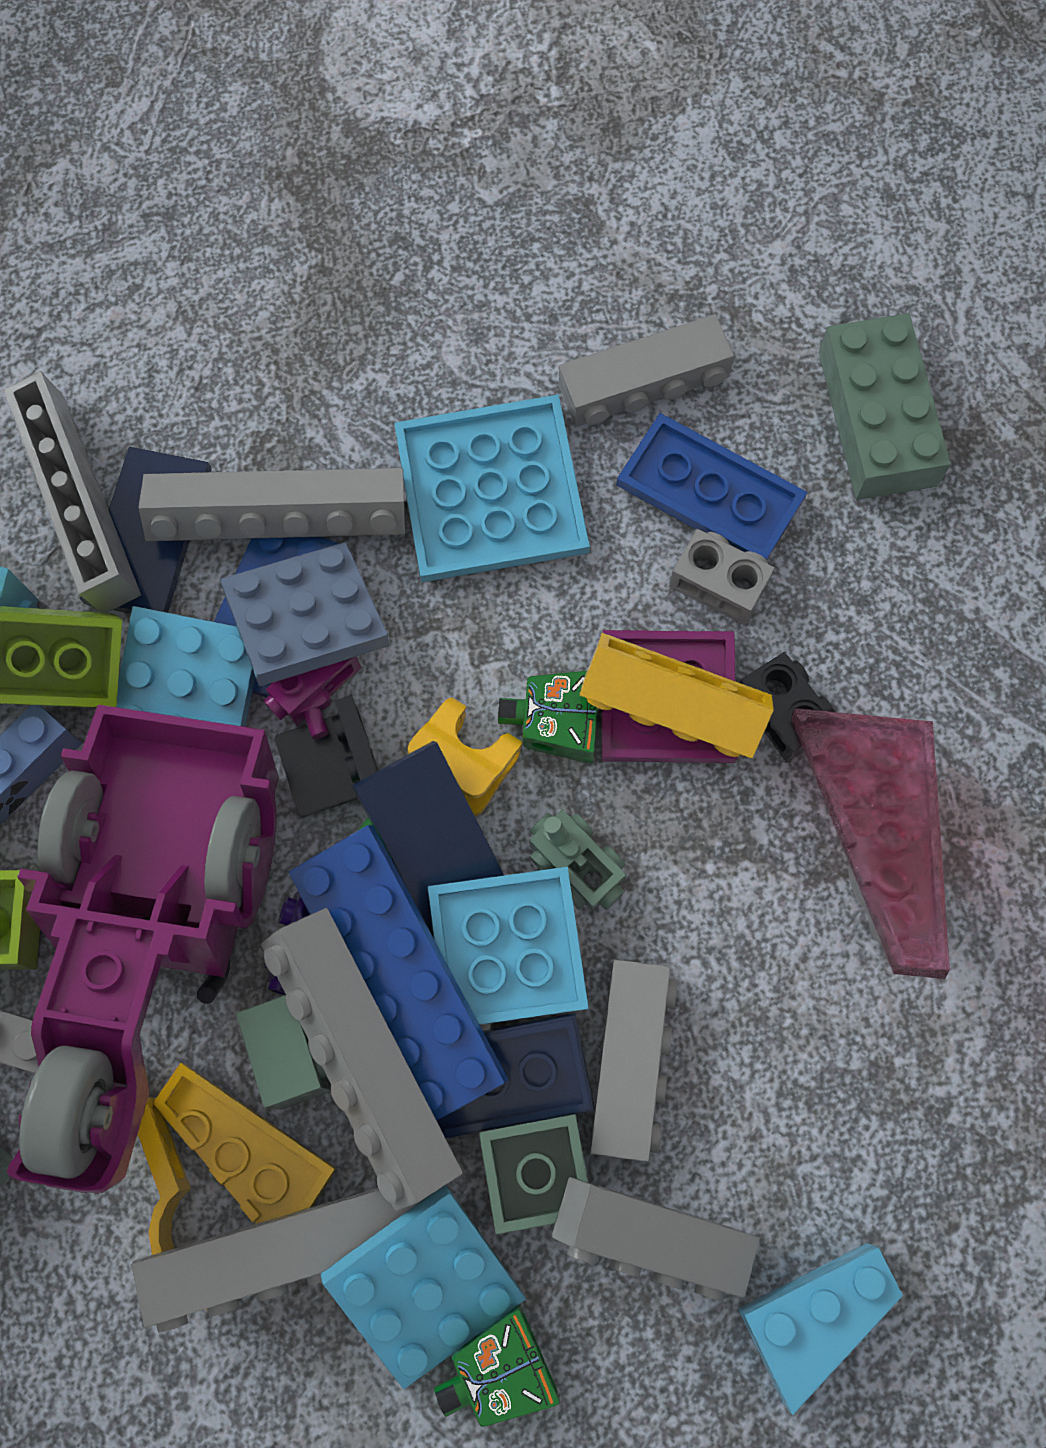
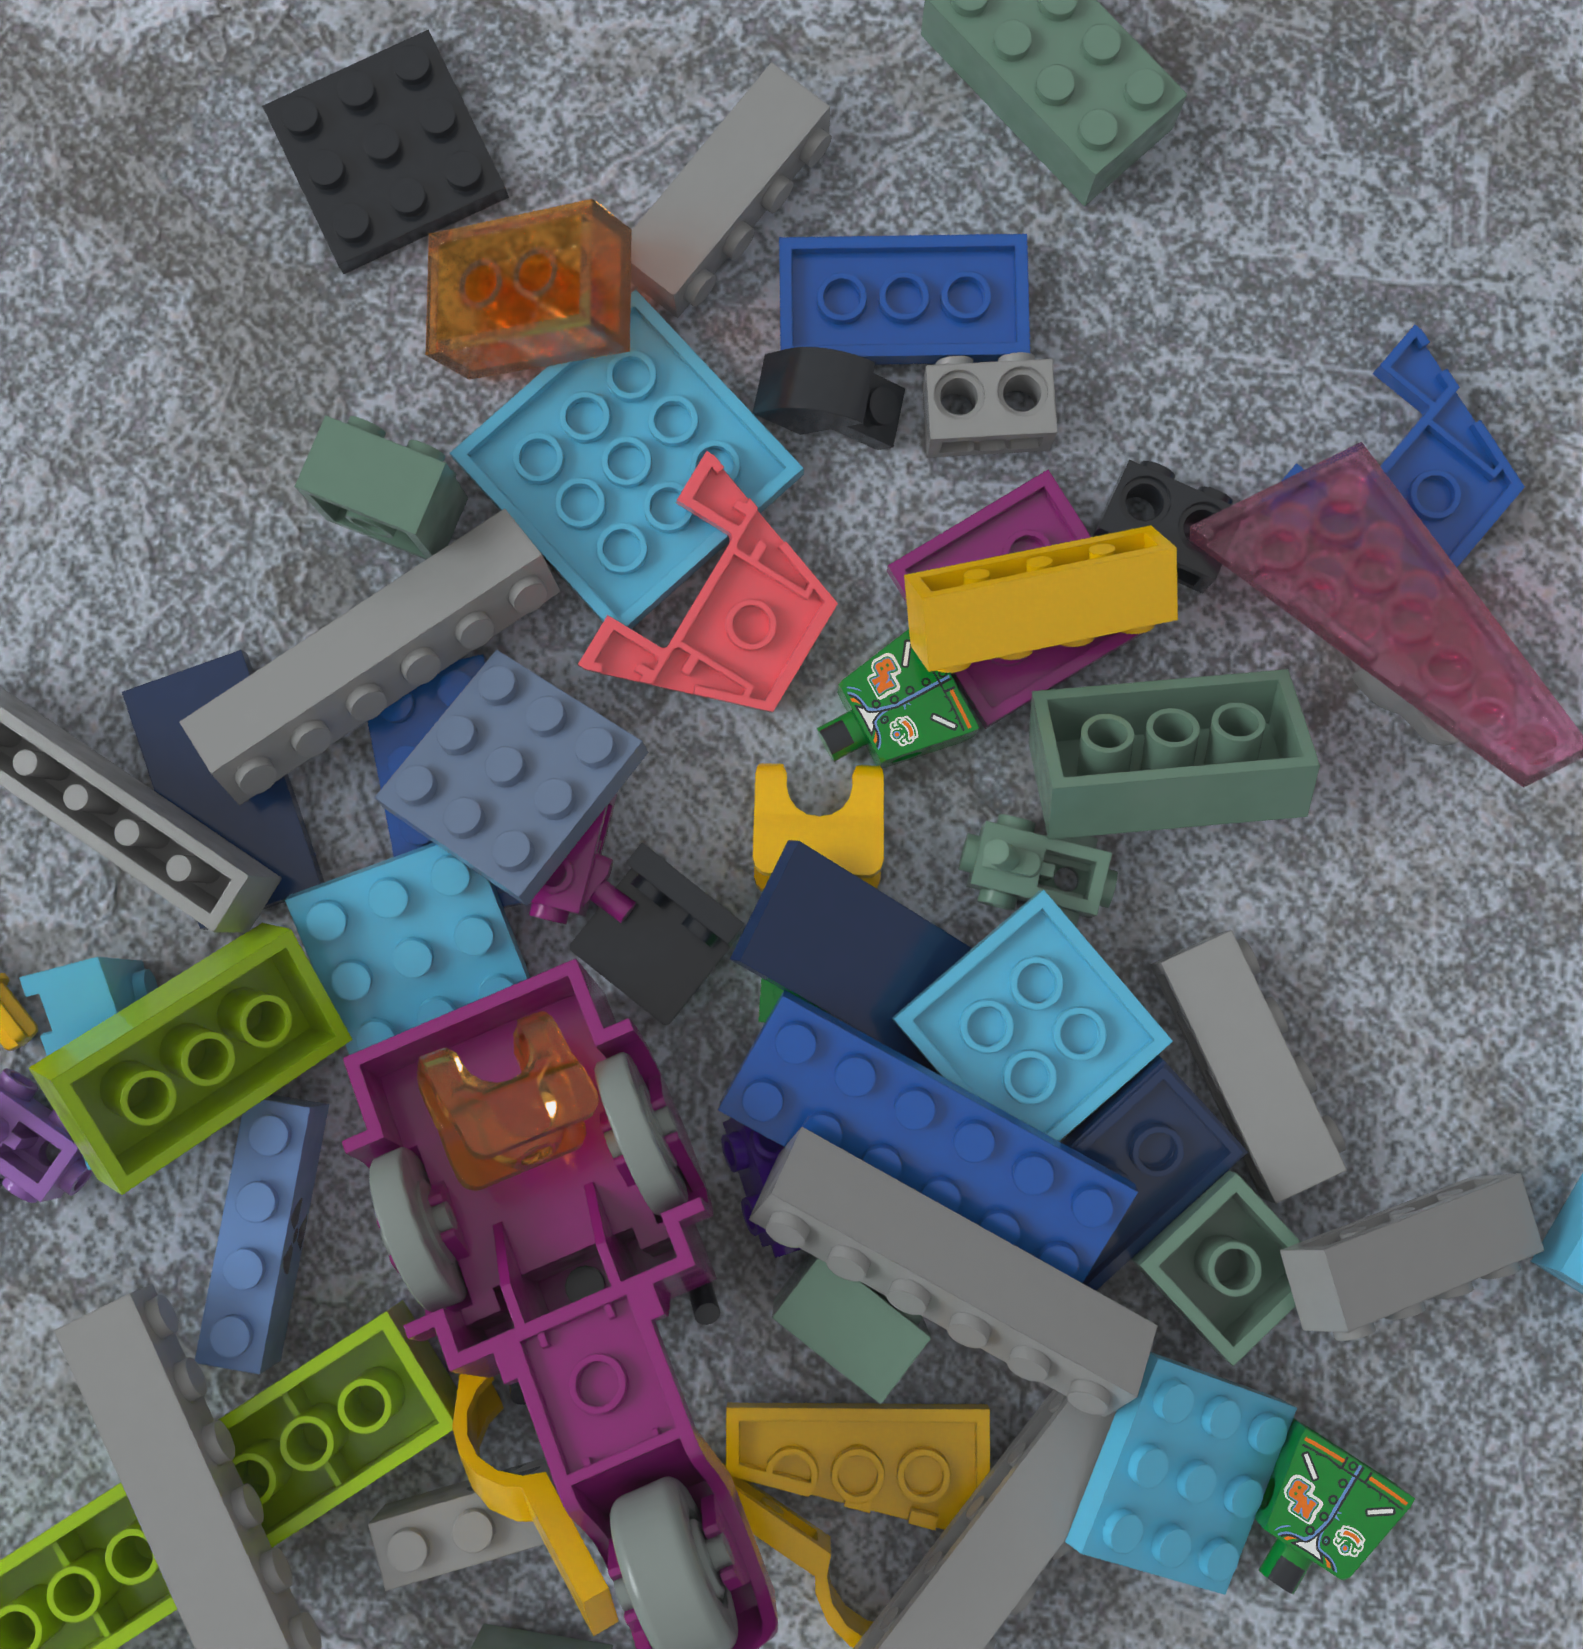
camera: 35 degrees left, 10 degrees up
none -> black plate [262,30,509,274]
none -> sand green brick [294,415,468,560]
none -> clear orange piece [417,1011,599,1191]
none -> clear orange brick [425,199,632,380]
none -> yellow piece [452,1374,619,1637]
none -> coral wing [578,451,838,712]
none -> black brick [752,347,905,450]
none -> sand green brick [1028,669,1320,840]
none -> blue wing [1255,325,1525,586]

